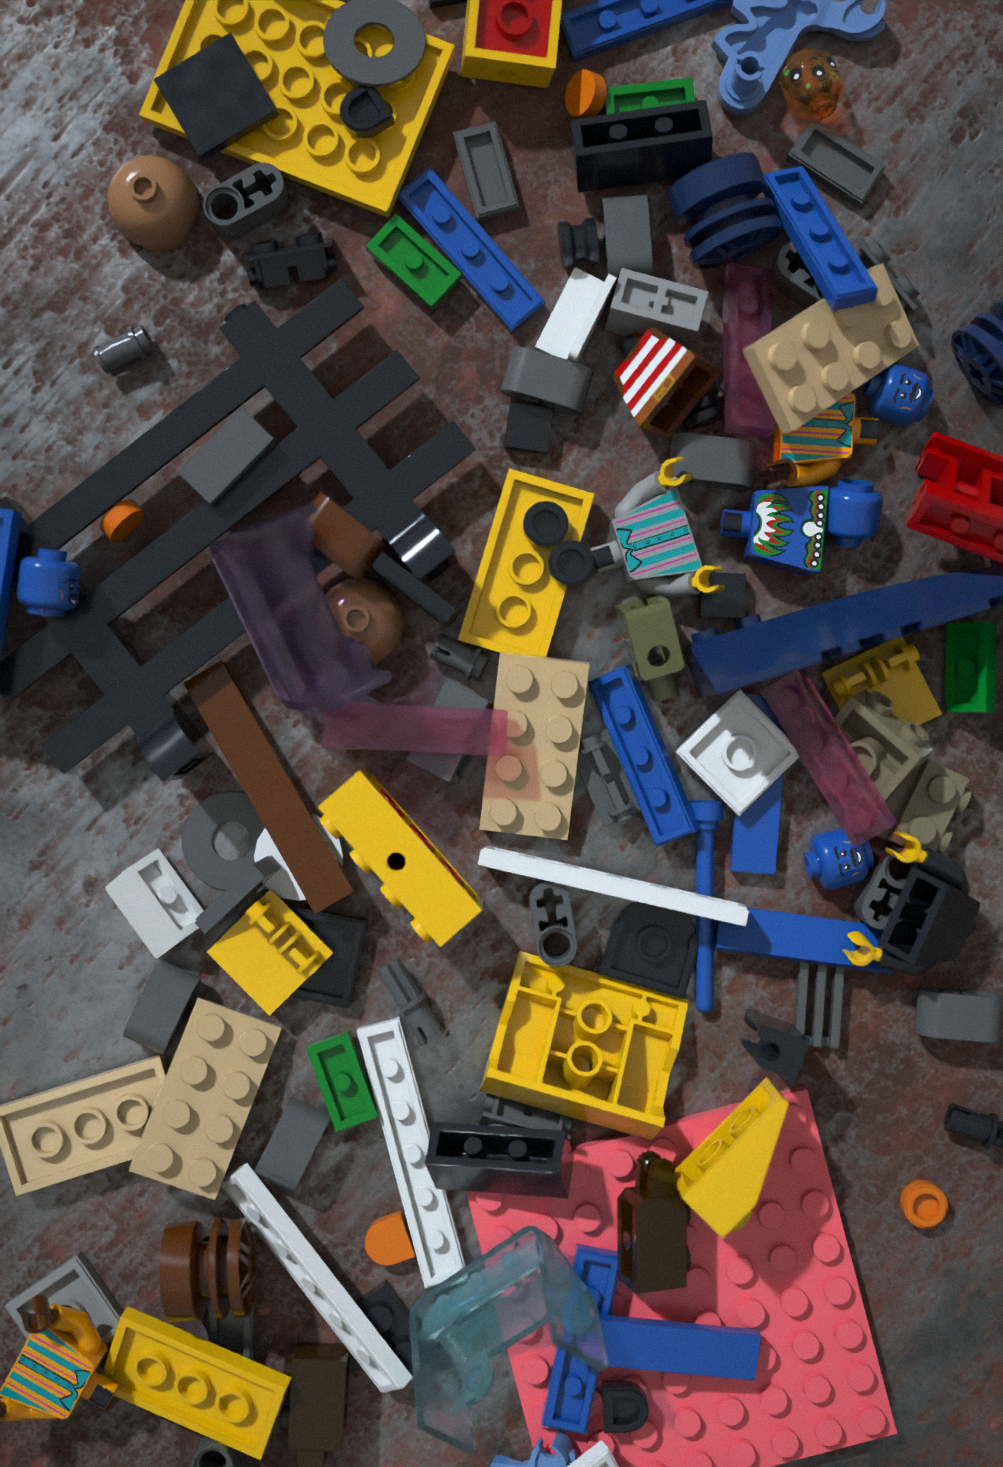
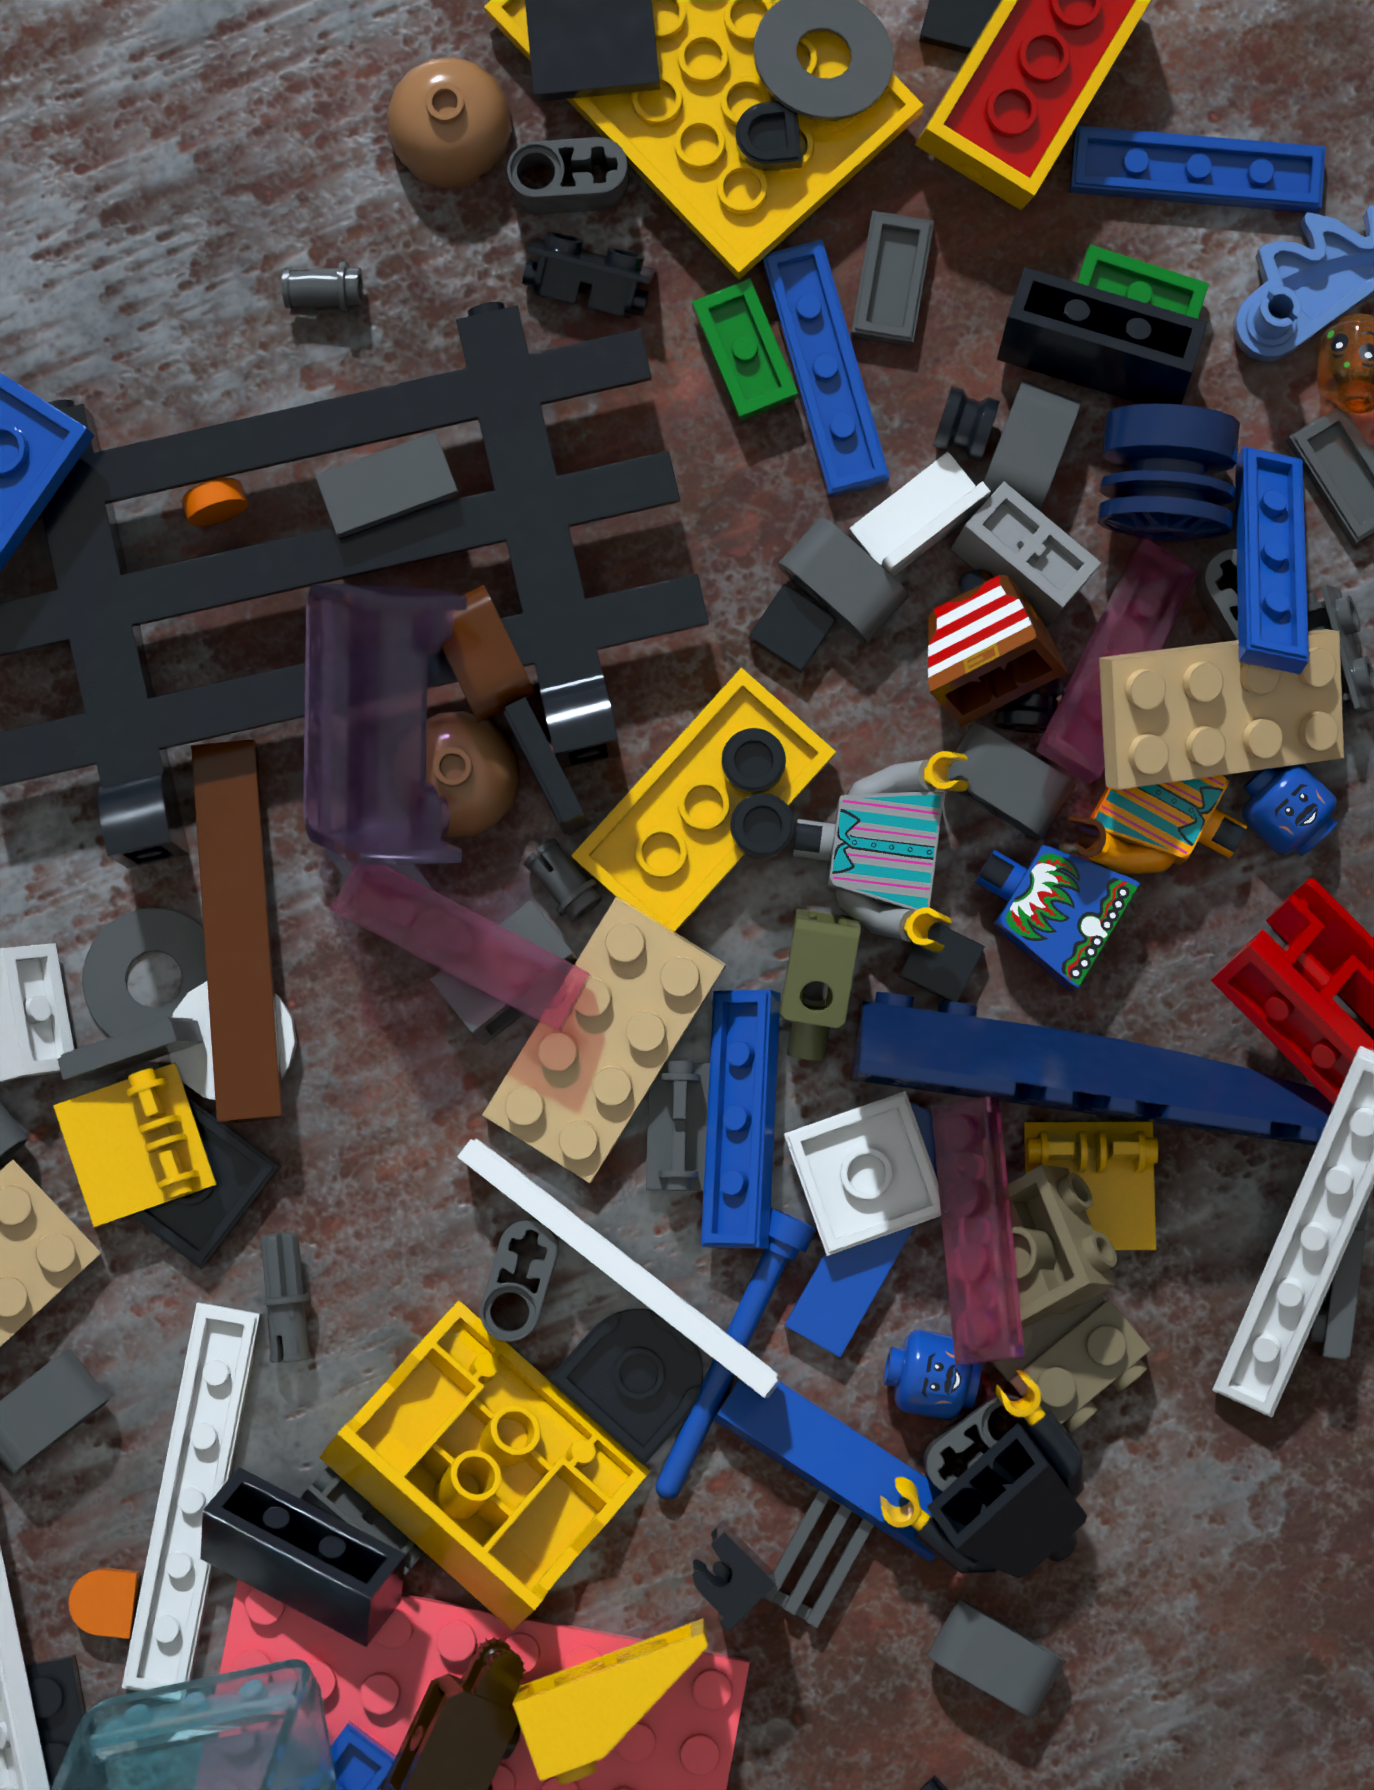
camera: 25 degrees right, 5 degrees down
blue head [17,548,82,617] -> none
green plate [306,1030,379,1132] -> none
yellow brick [318,768,483,947] -> none
orange tile [565,69,607,118] -> none
blue head [824,478,883,547] -> none
green plate [945,622,996,713] -> none

